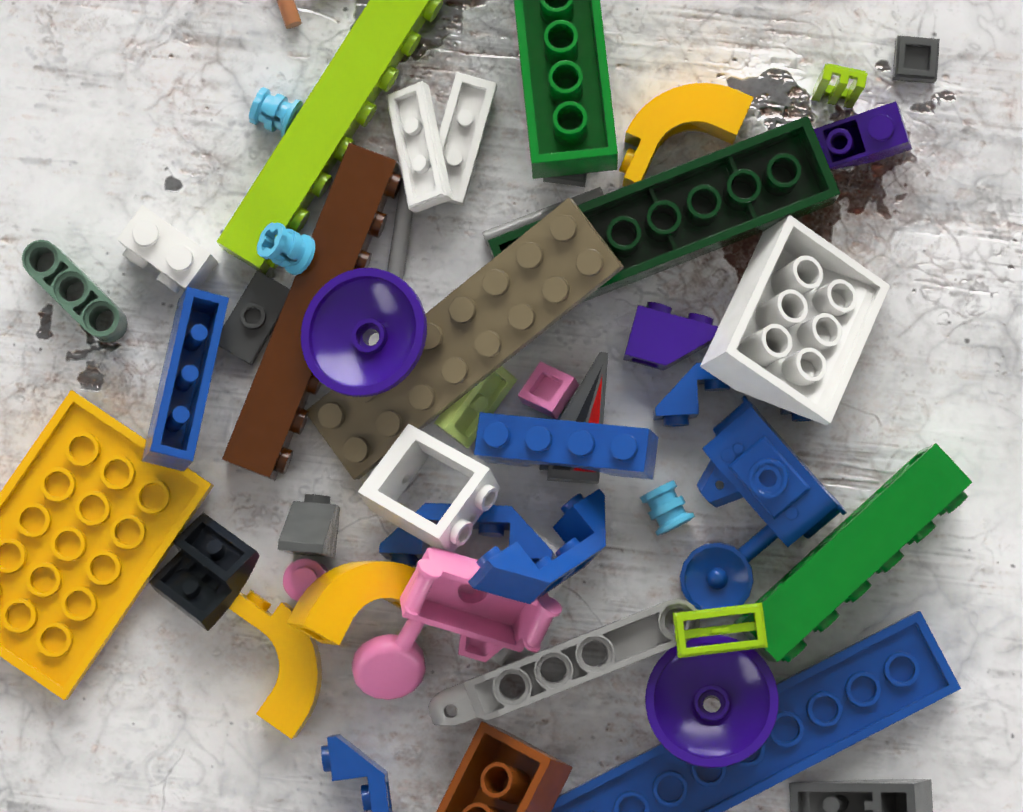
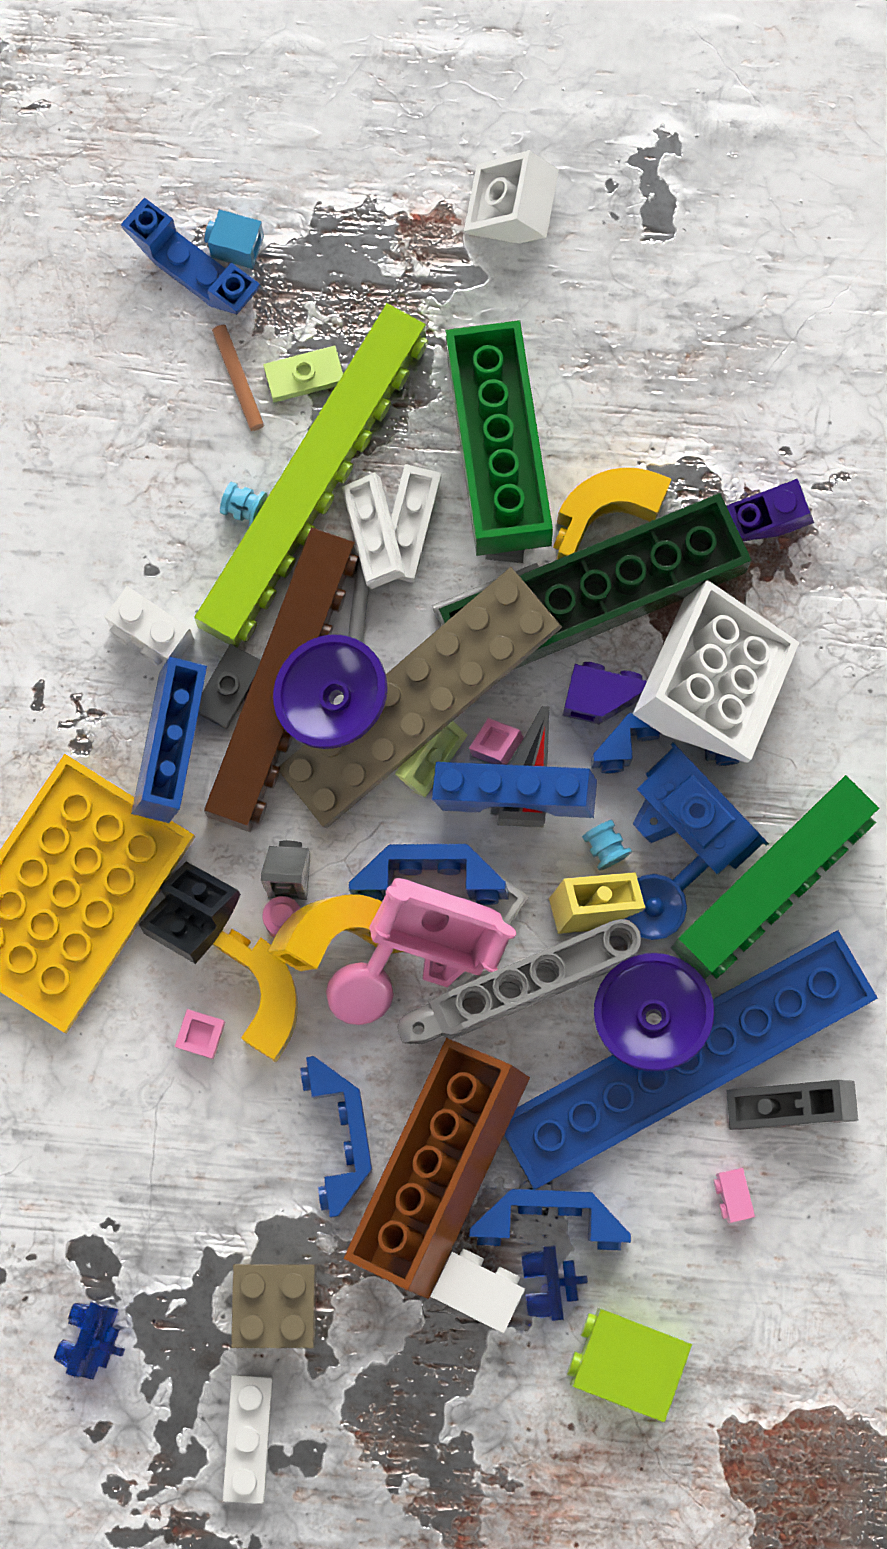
camera: 10 degrees left, 5 degrees down
sand green beam [22,240,128,343] -> none
medium azure bush [257,222,315,275] -> none
white window [358,424,500,553] -> none
blue slope [468,489,606,604] -> none
lime tile [672,603,768,658] -> none
lime tile [811,63,868,109] -> none
dark grey tile [892,36,940,84] -> none
none -> bright pink plate [175,1009,226,1060]
none -> light yellow slope [549,872,645,934]

